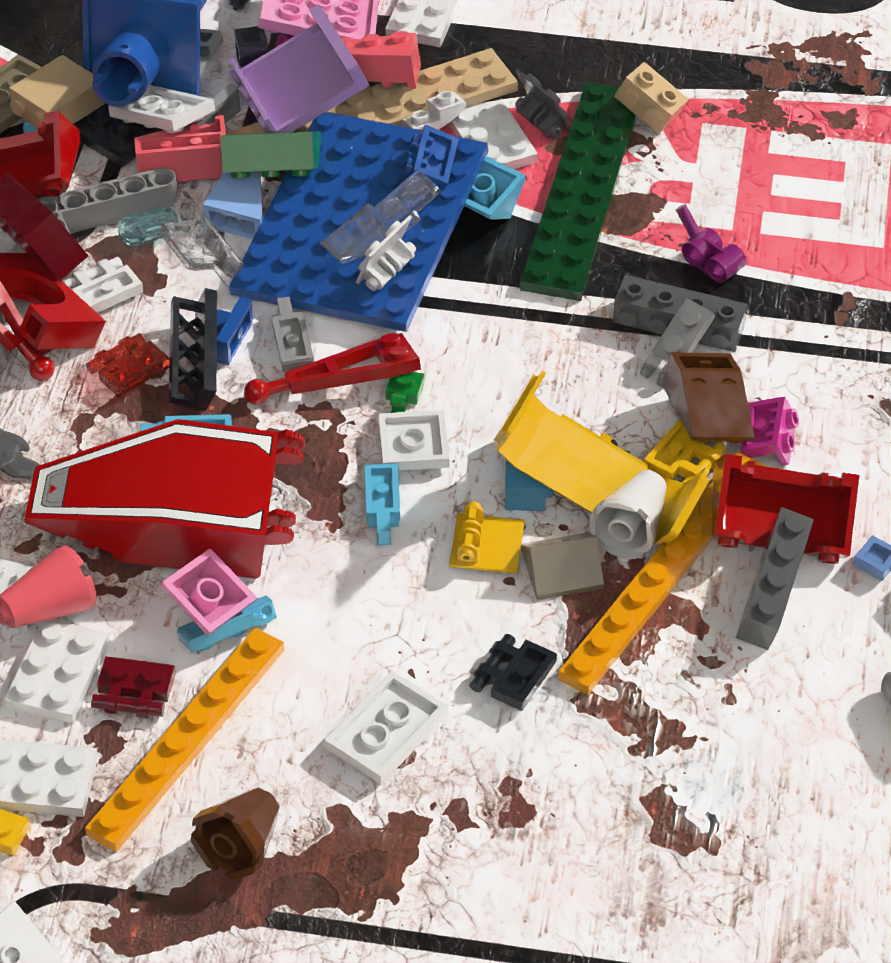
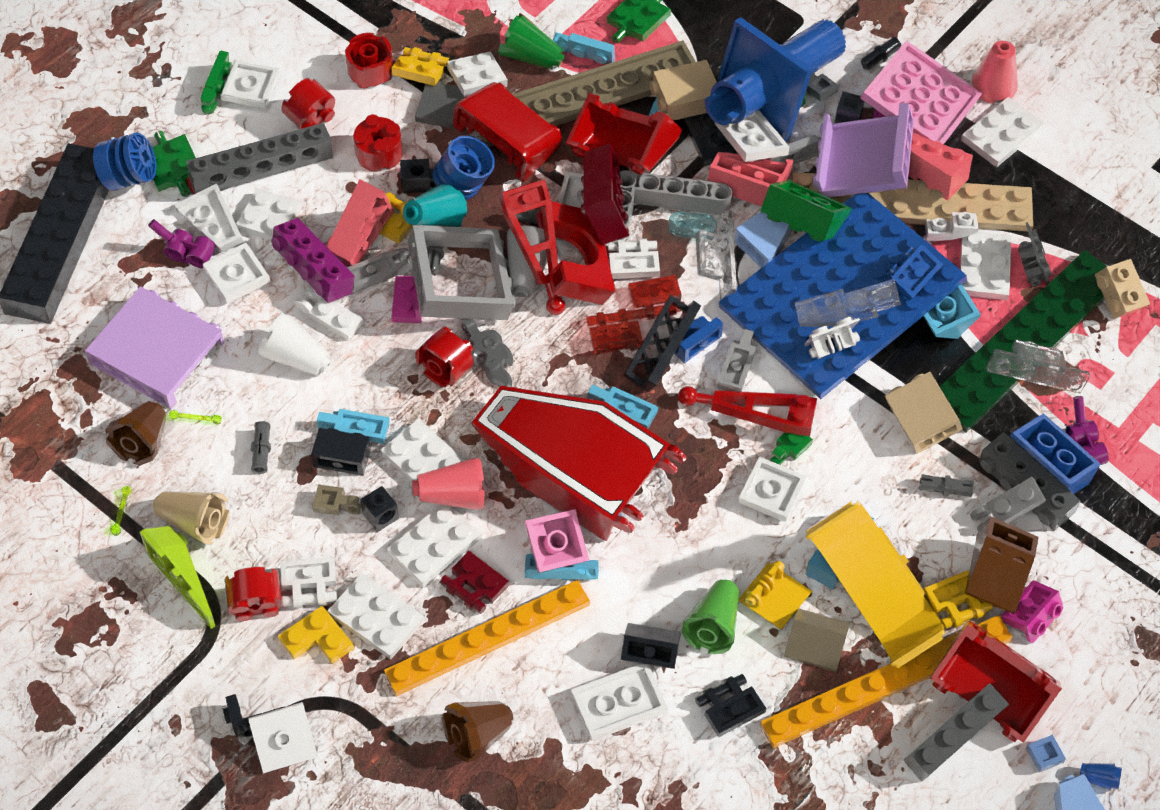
camera: 30 degrees right, 10 degrees up
medium azure hinge [364,464,400,545] -> none
white cone [589,470,667,559] -> none
none -> black brick [621,623,681,669]
none -> clear red plate [628,275,685,320]
none -> bright green cone [681,579,739,654]
none -> tan brick [885,372,963,454]
none -> dark grey pin [919,474,974,497]
none -> clear bracket [986,340,1090,394]
none -> blue slope [1011,413,1101,494]

